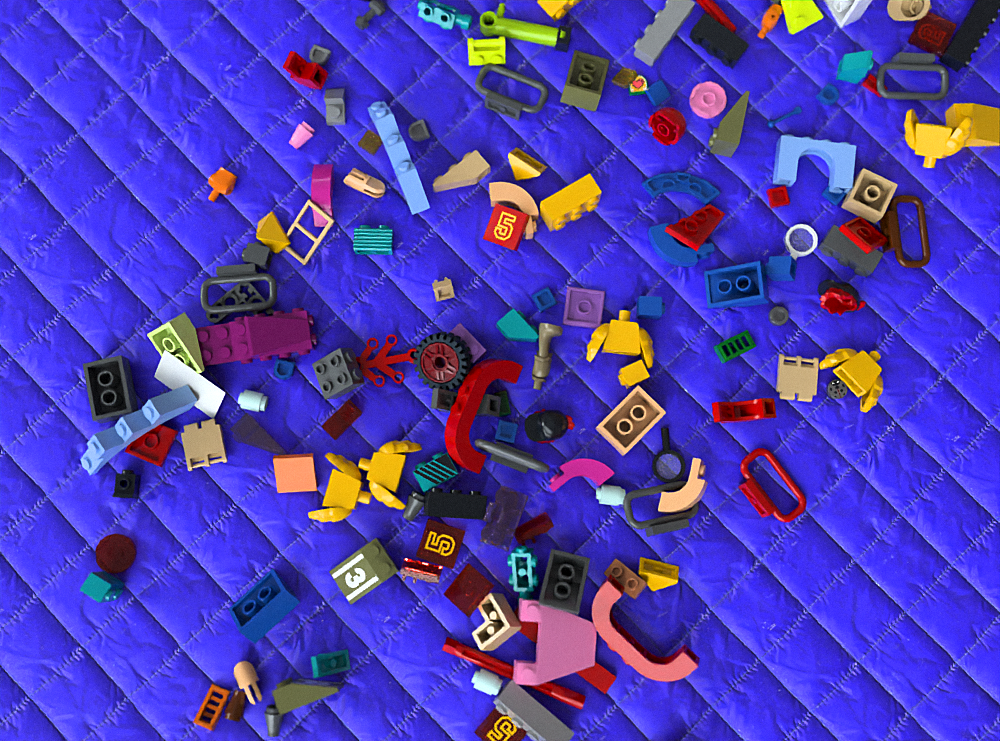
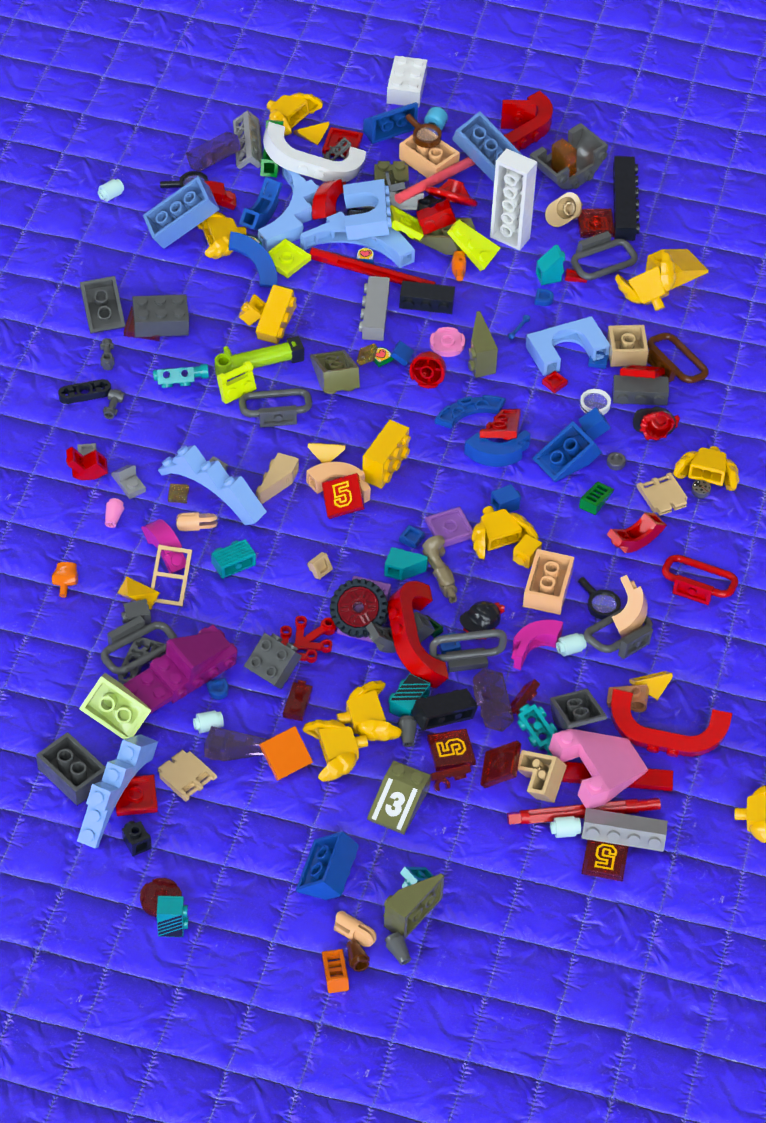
camera: 30 degrees left, 30 degrees down
white sticker [154,350,225,419] -> none

